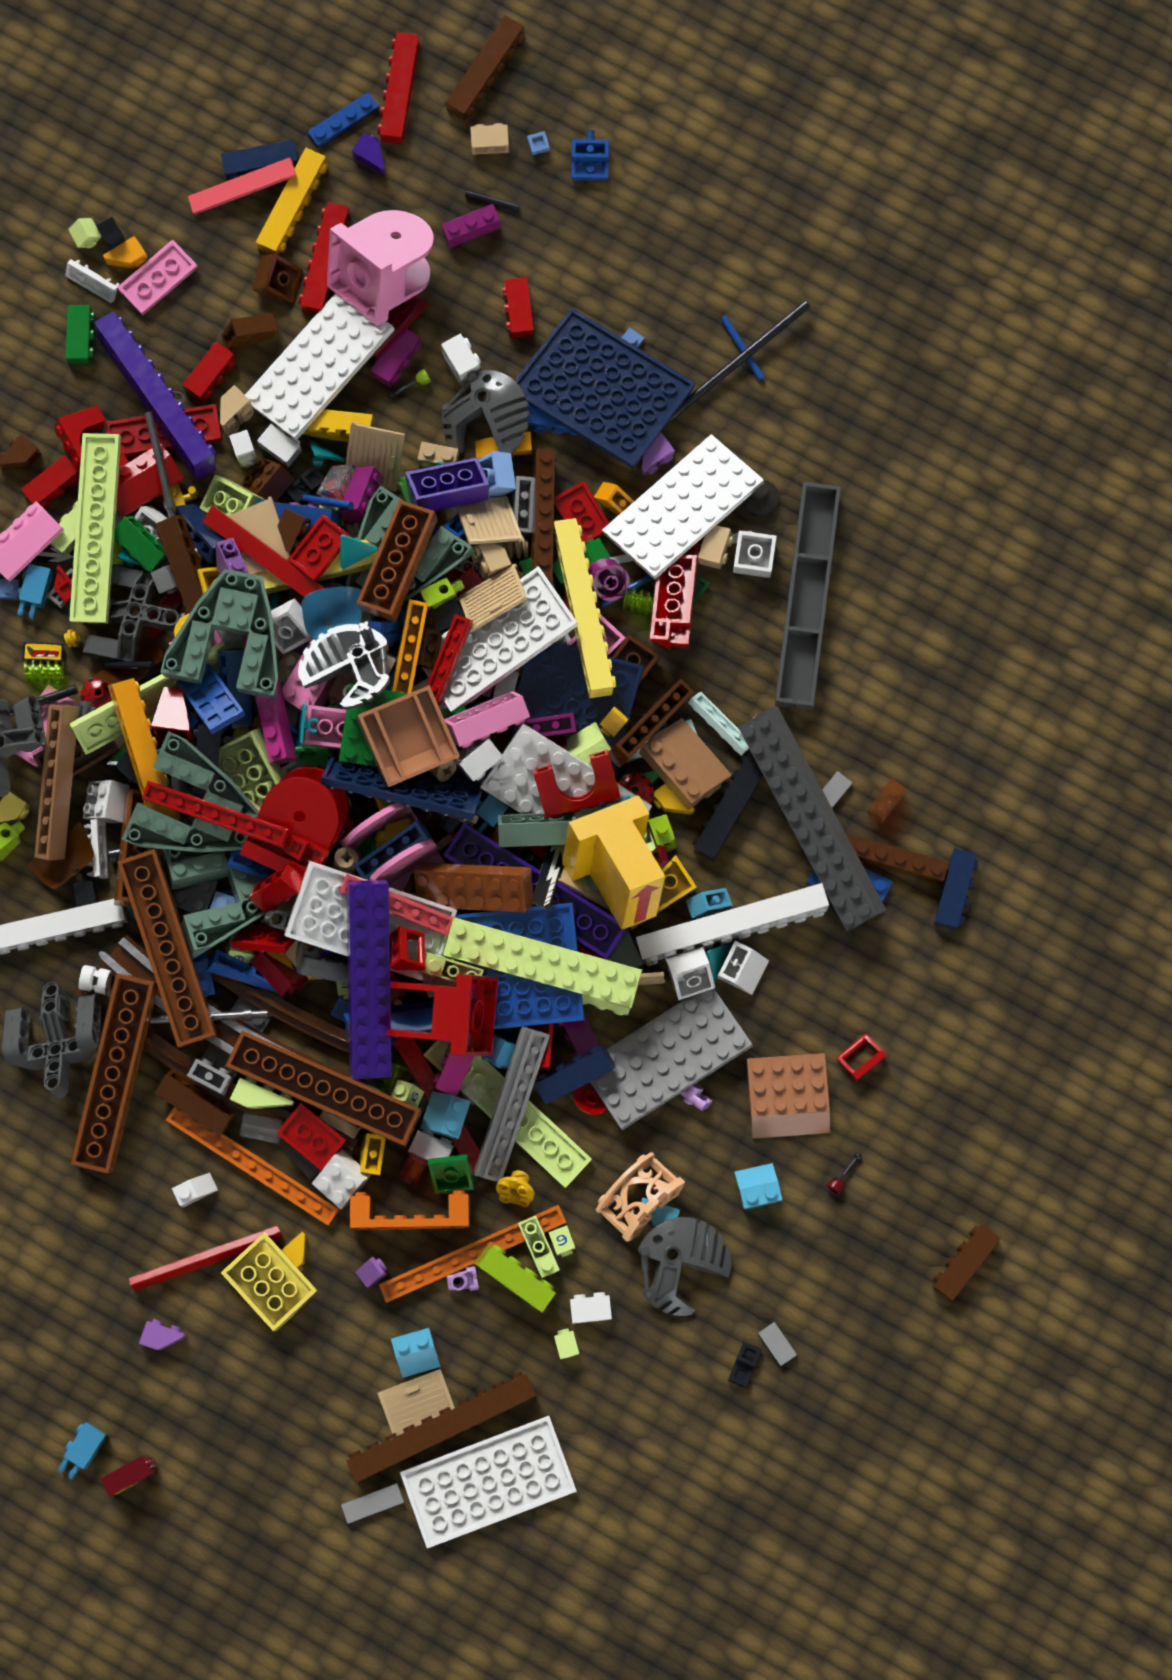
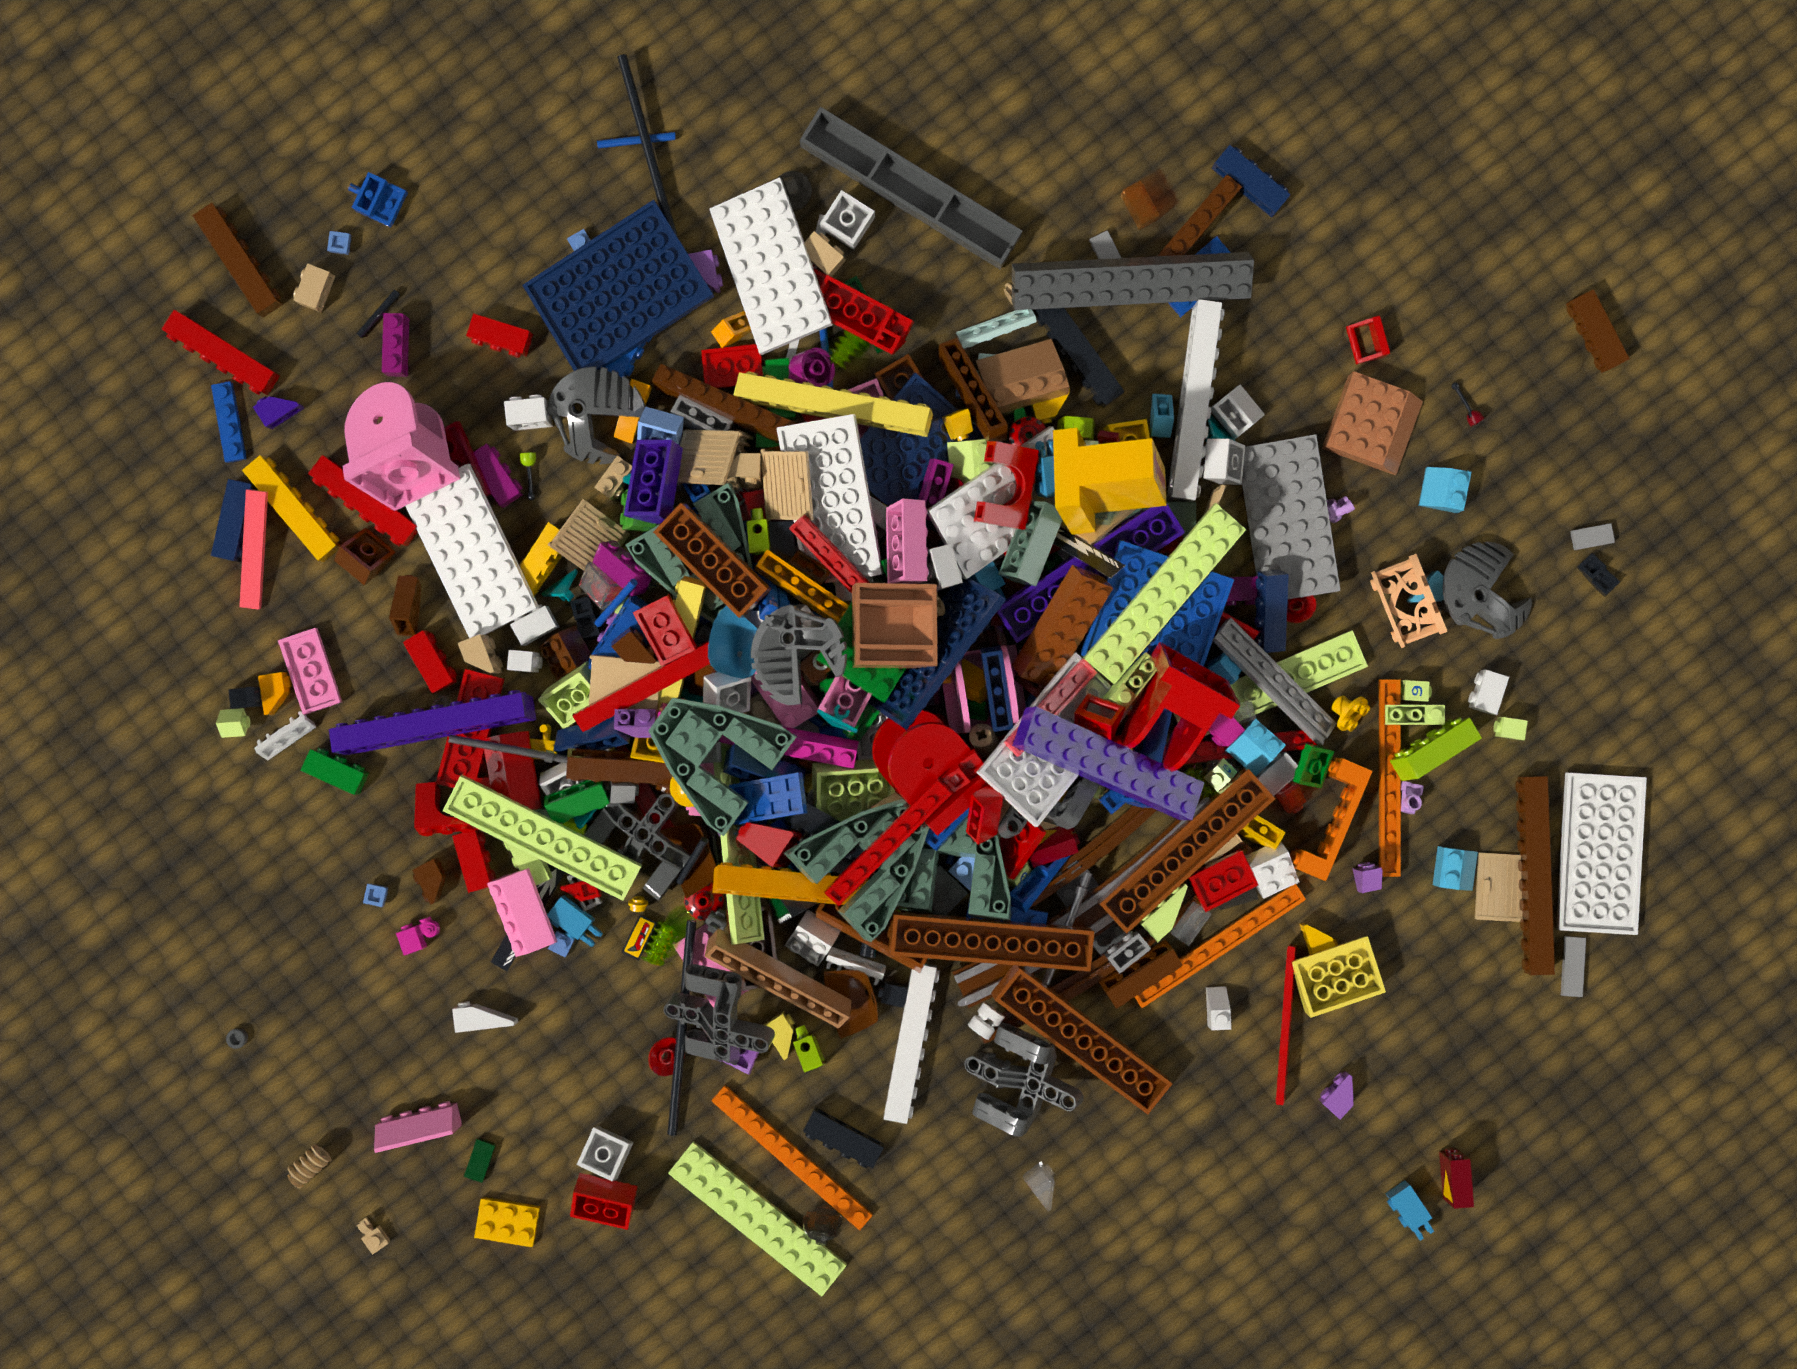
camera: 70 degrees left, 10 degrees up
teal piece [340,535,378,569] -> none

